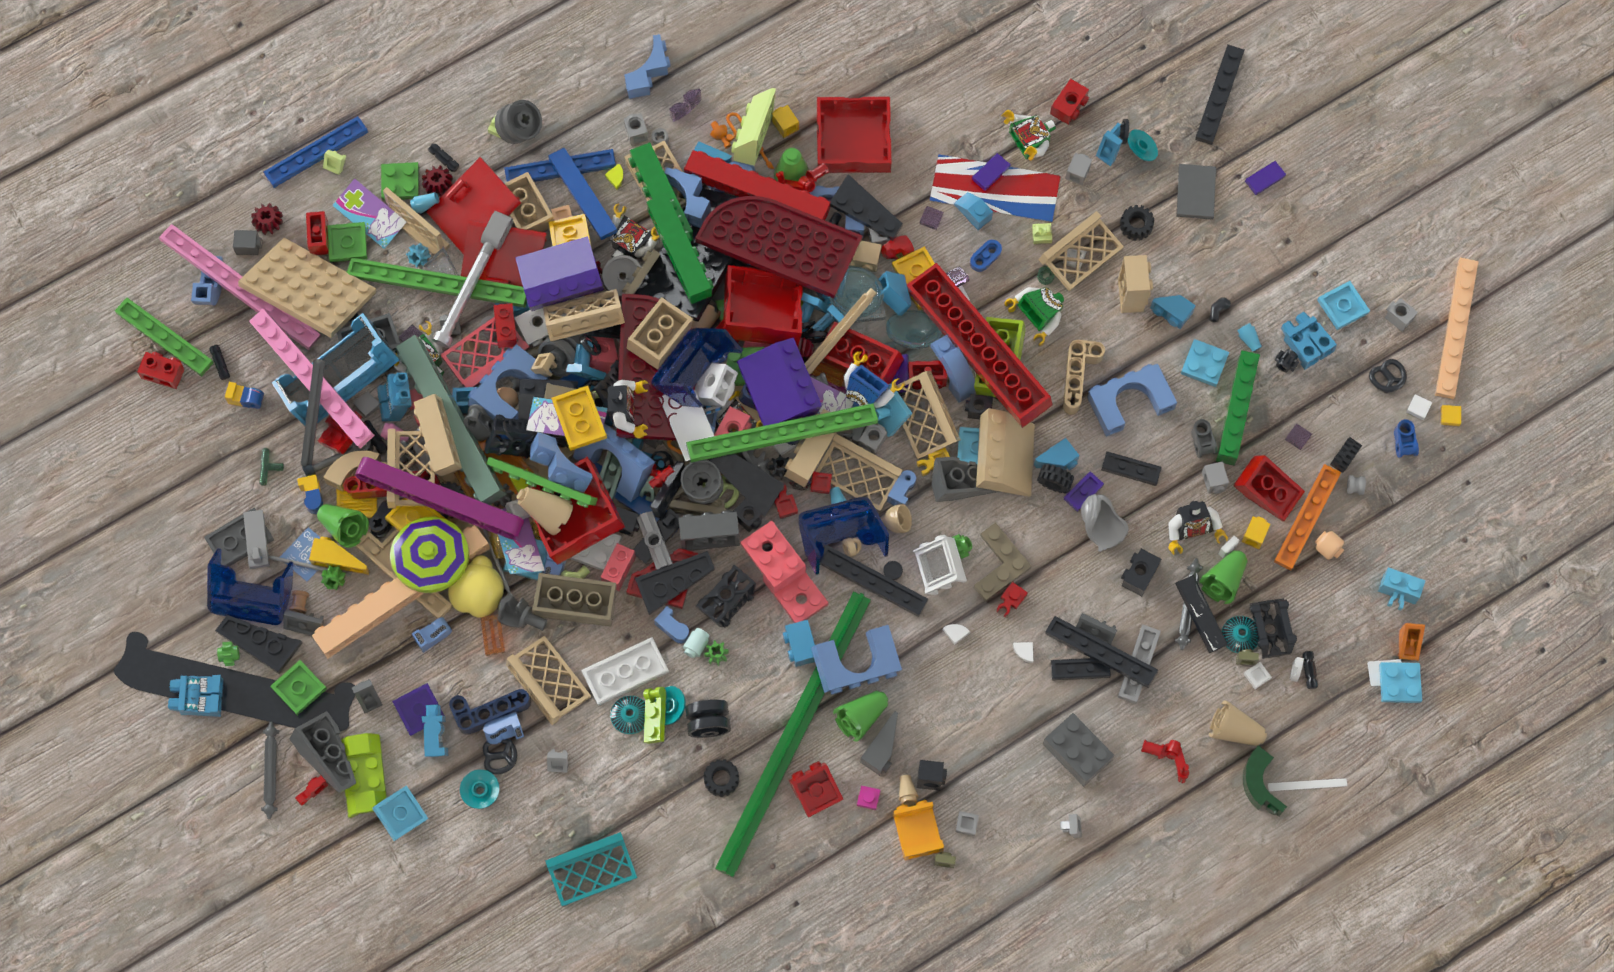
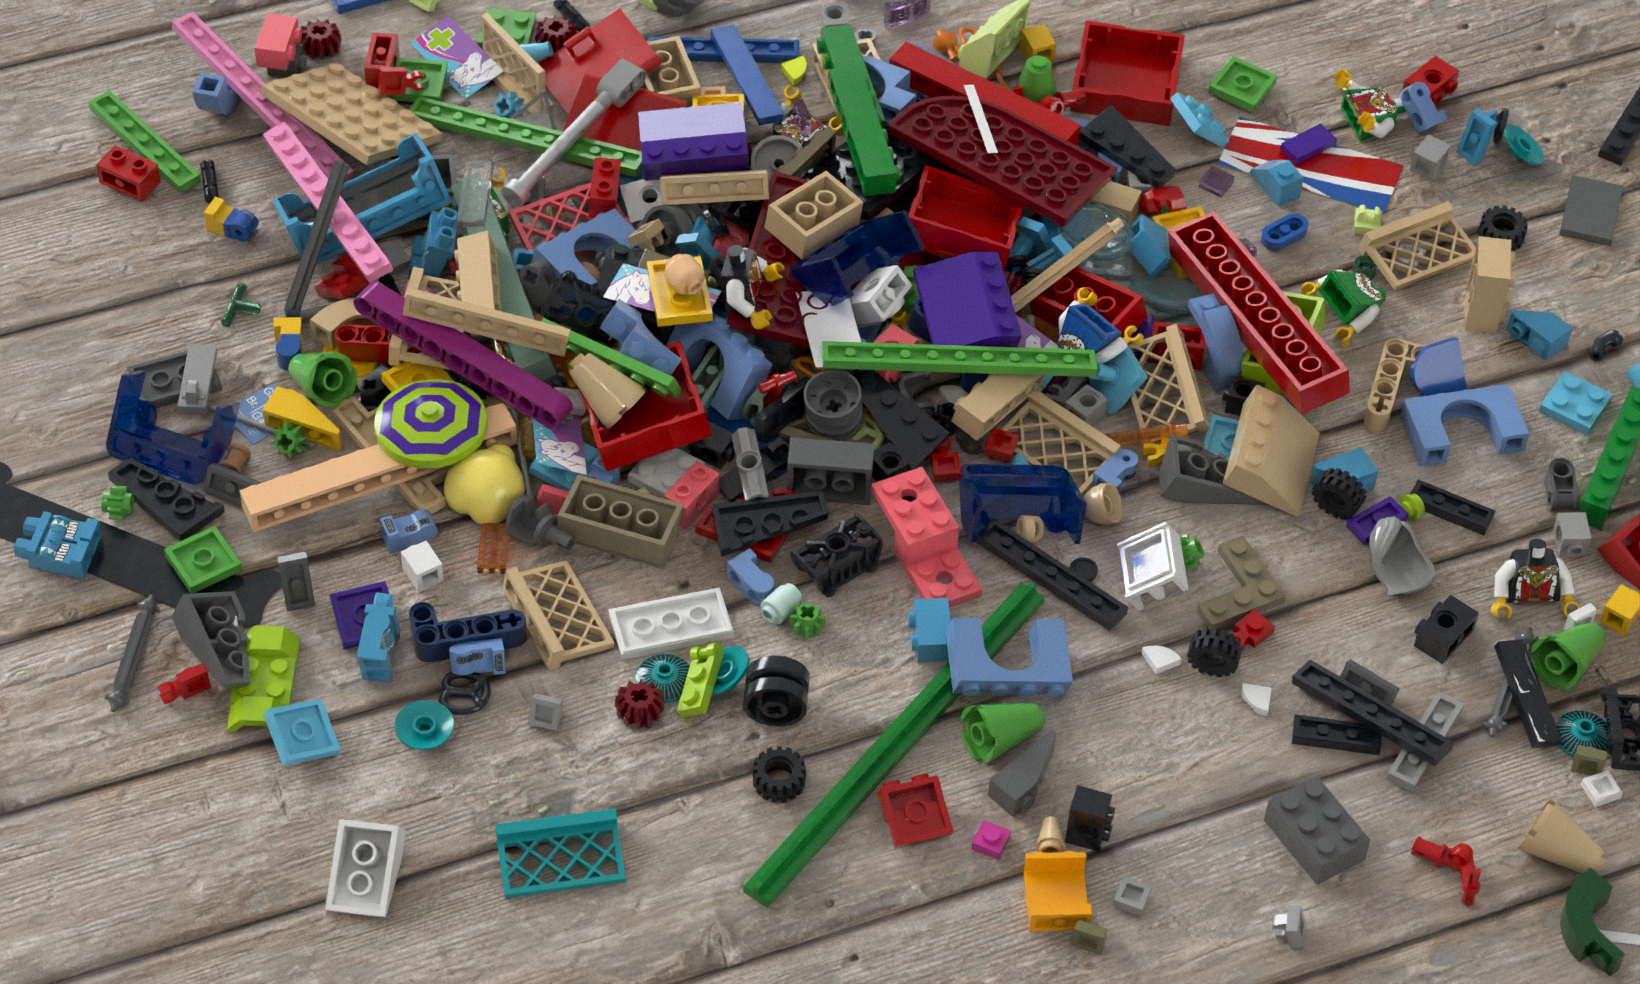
camera: 10 degrees right, 20 degrees down
none -> coral brick [254,13,302,71]
none -> white slope [325,819,406,918]
none -> red plate [378,67,424,95]
none -> white brick [401,541,444,593]
none -> tan plate [403,287,571,357]
none -> clear tile [457,159,494,229]
none -> coral tile [537,484,569,514]
none -> dark red gear [615,679,665,729]
none -> light nougat head [664,254,705,295]
none -> clear purple tile [793,98,811,136]
none -> white sticker [964,85,998,153]
none -> clear orange piece [1104,423,1188,447]
none -> medium azure plate [1170,92,1230,148]
none -> black tyre [1187,628,1242,677]
none -> bright green plate [1208,56,1277,112]
none -> lime plate [1399,494,1425,521]
none -> medium blue leg [1400,82,1448,134]
none -> tile [1410,337,1467,396]

